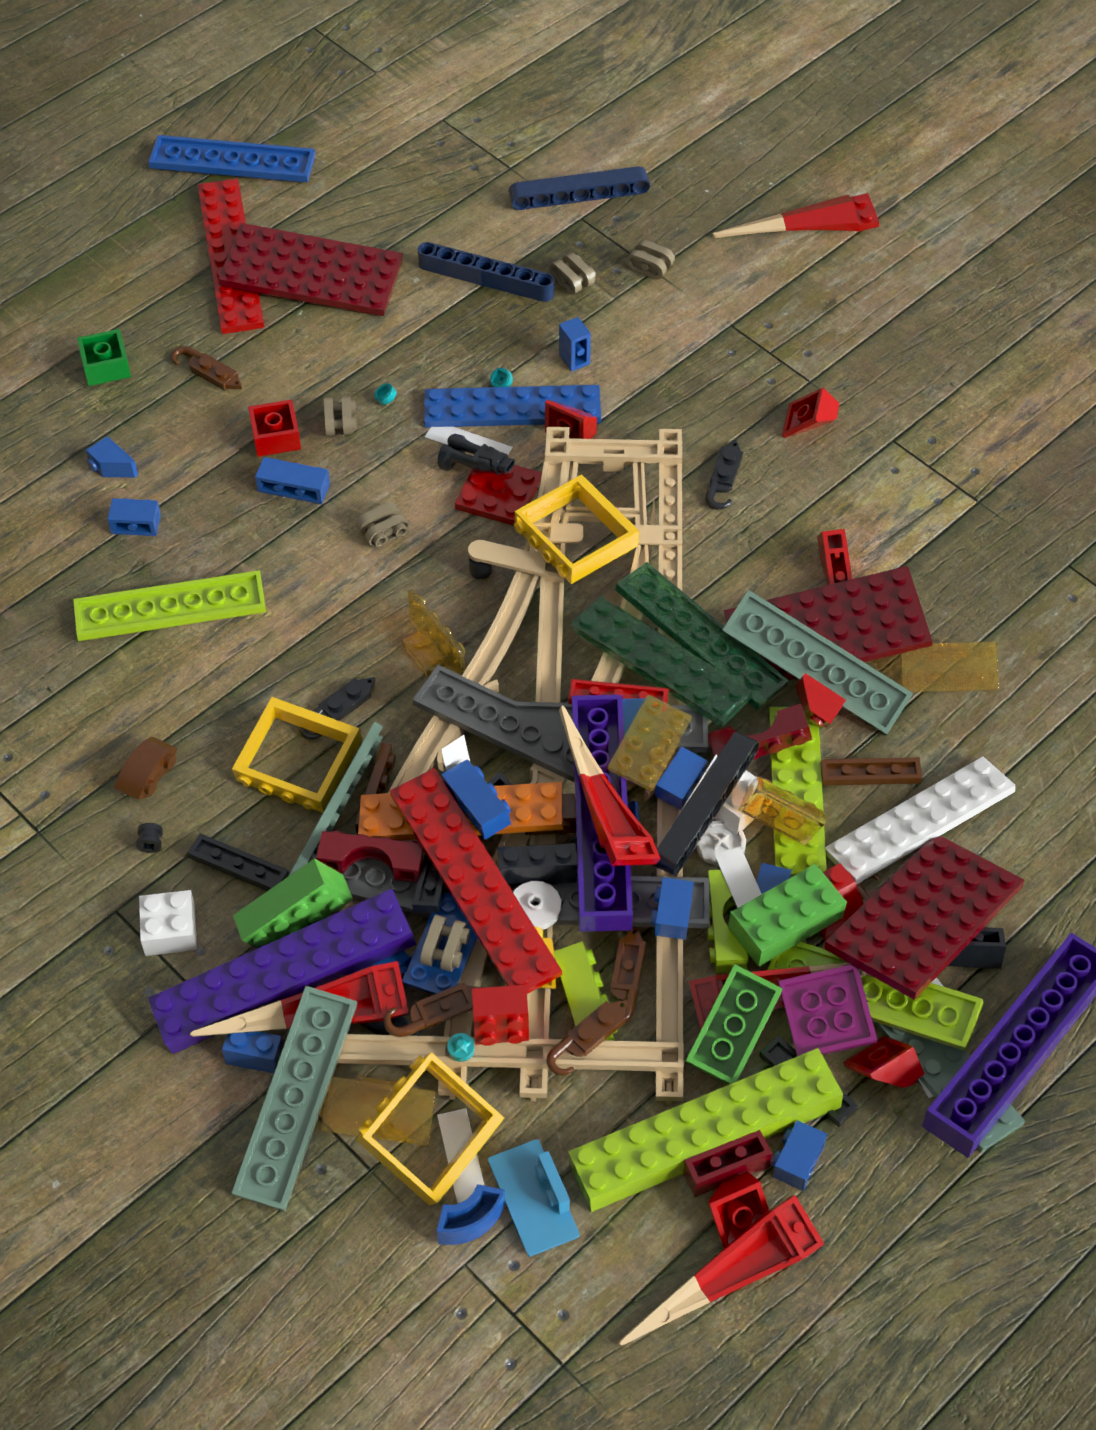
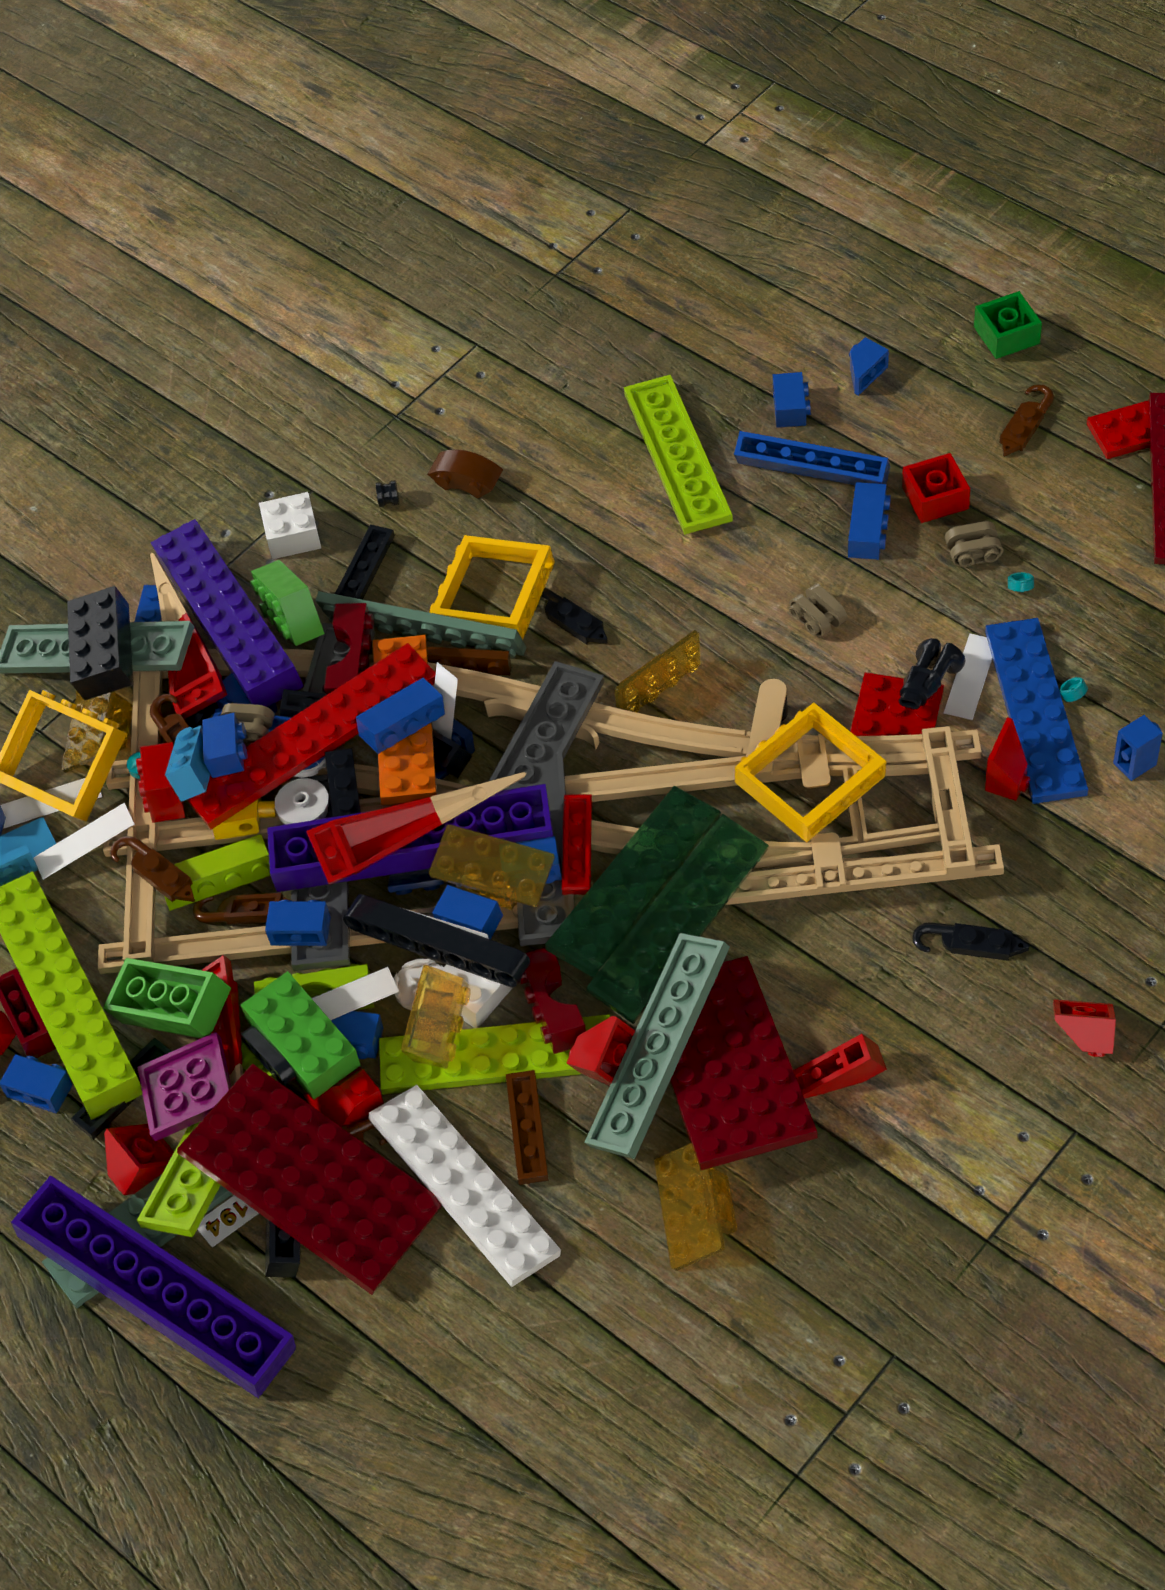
camera: 90 degrees right, 0 degrees up
none -> white sticker [33,803,134,880]
none -> black brick [67,586,133,700]
none -> dark azure brick [165,725,210,802]
none -> blue brick [202,713,248,778]
none -> black beam [240,1025,297,1086]
none -> blue brick [734,431,890,485]

